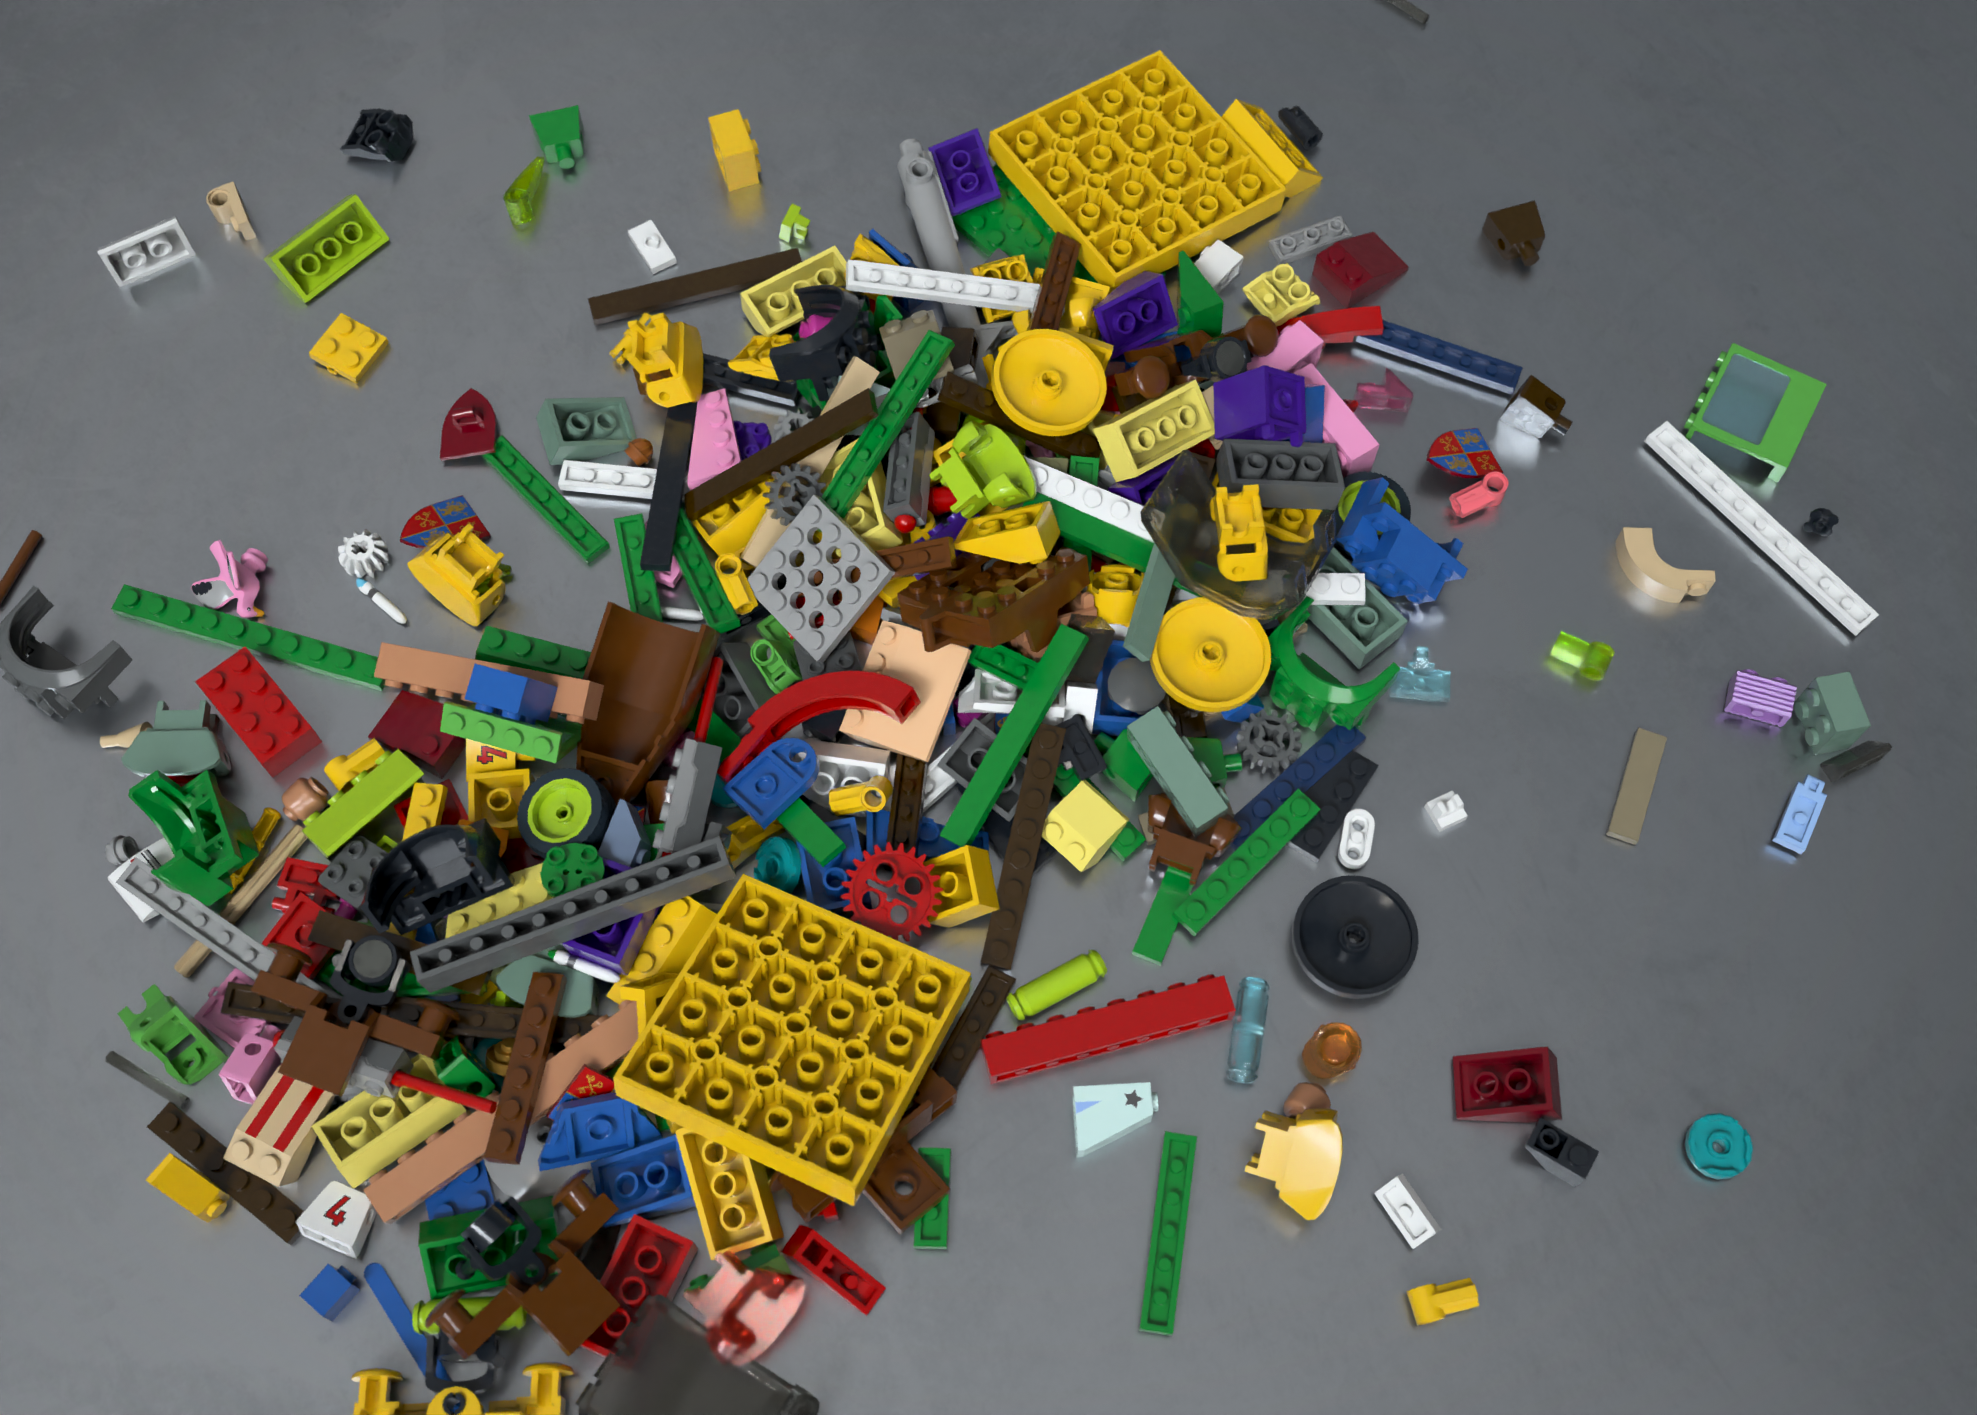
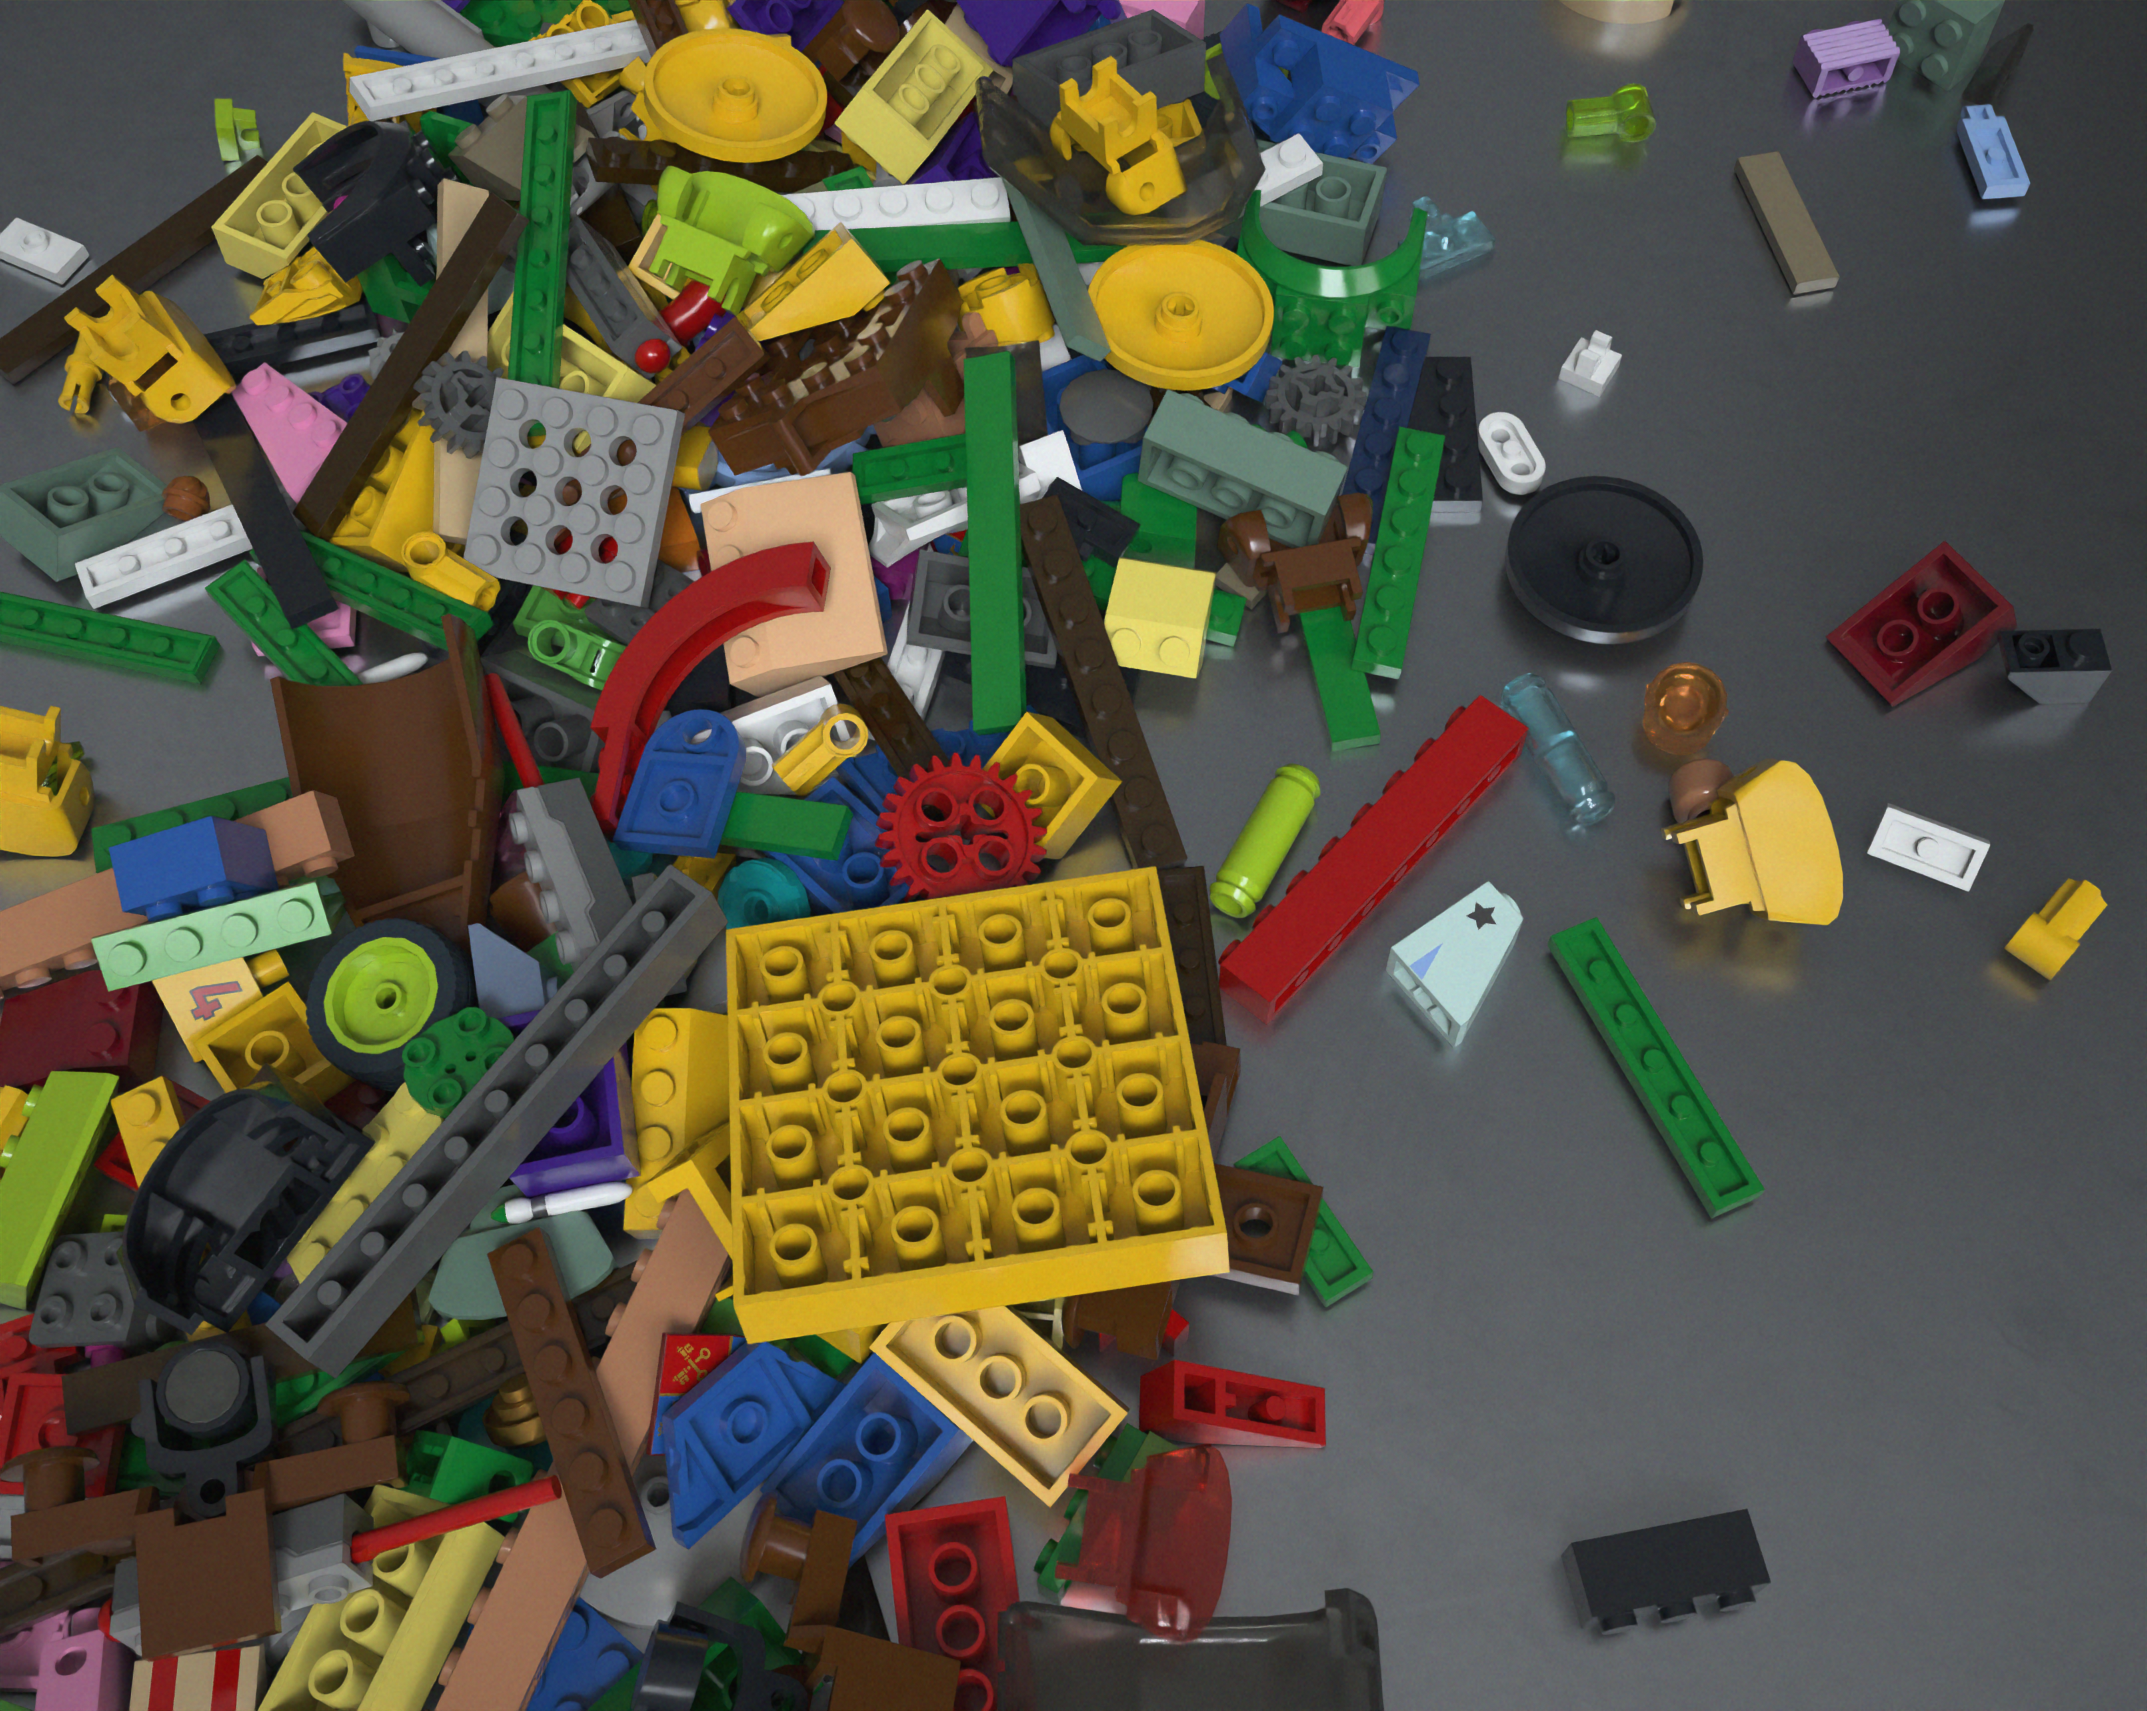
camera: 30 degrees left, 5 degrees down
yellow brick [708,109,761,191] -> none

